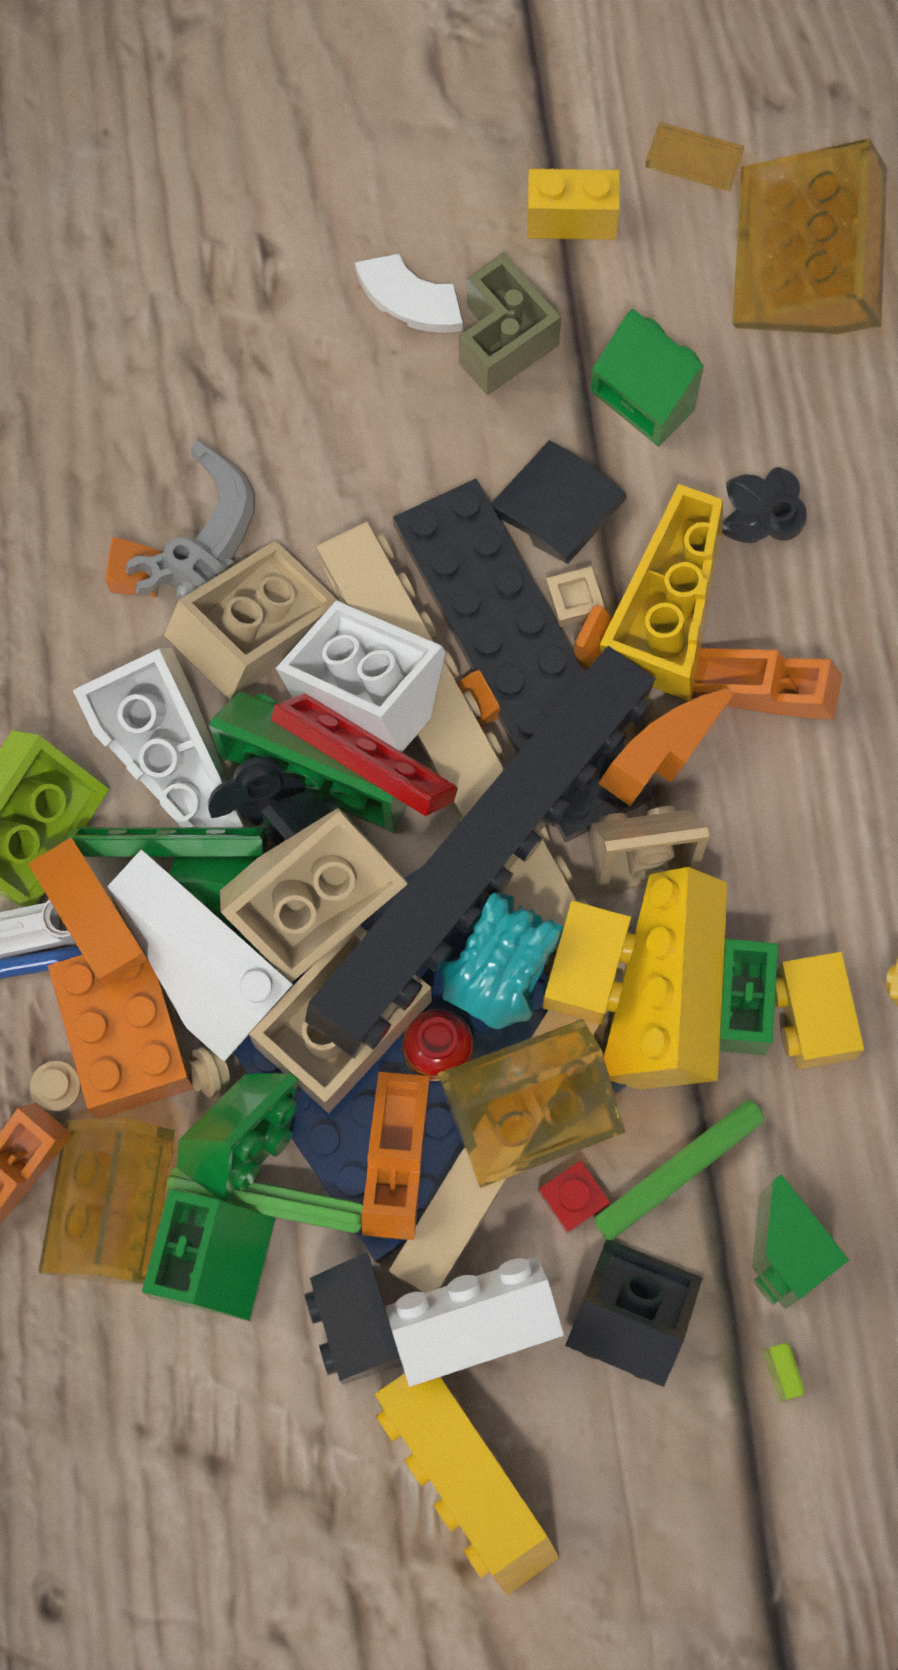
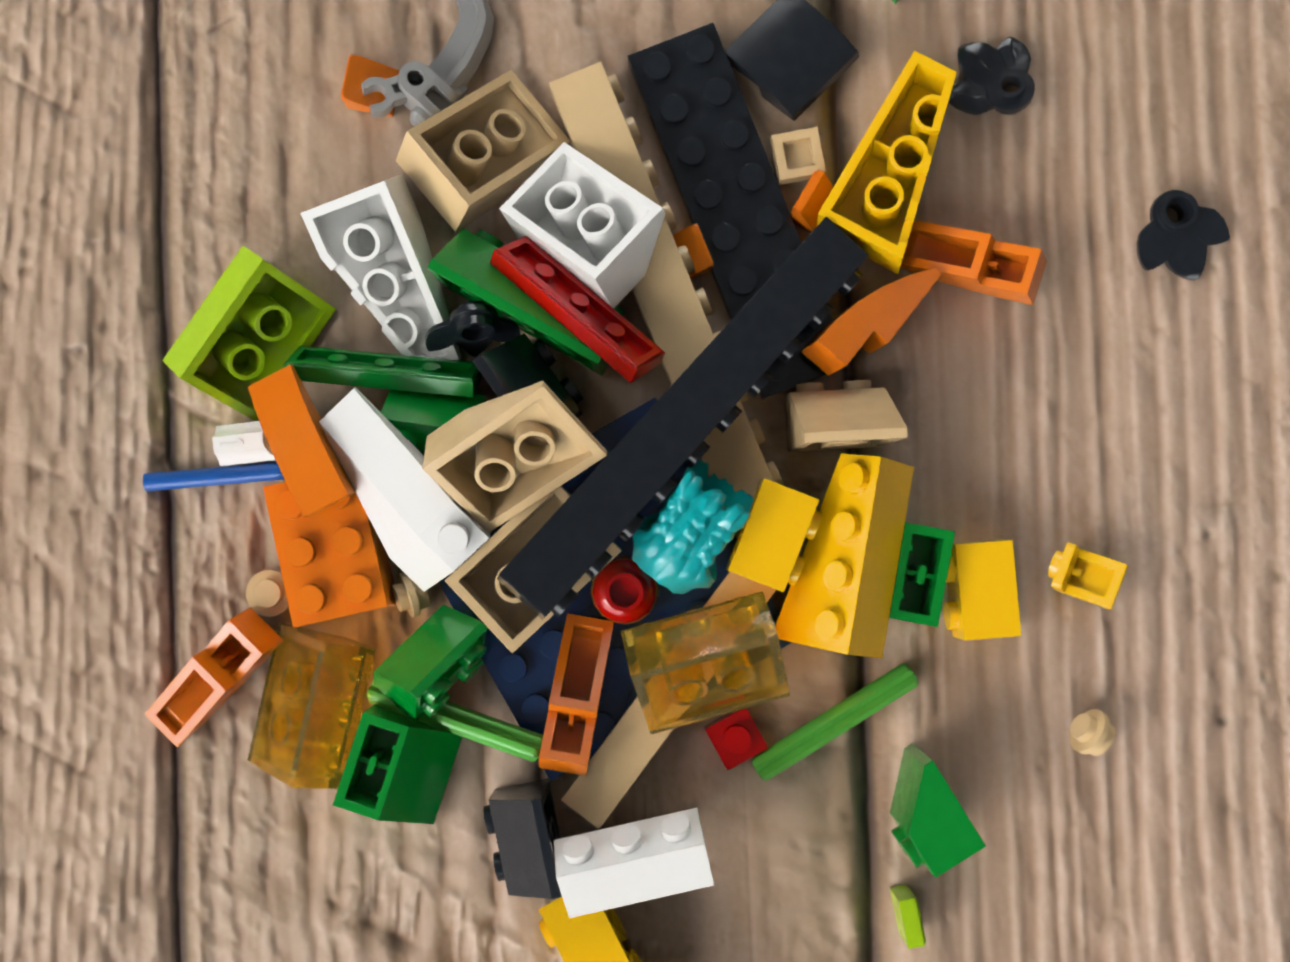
camera: 10 degrees right, 15 degrees up
black slope [565,1239,703,1387] -> none

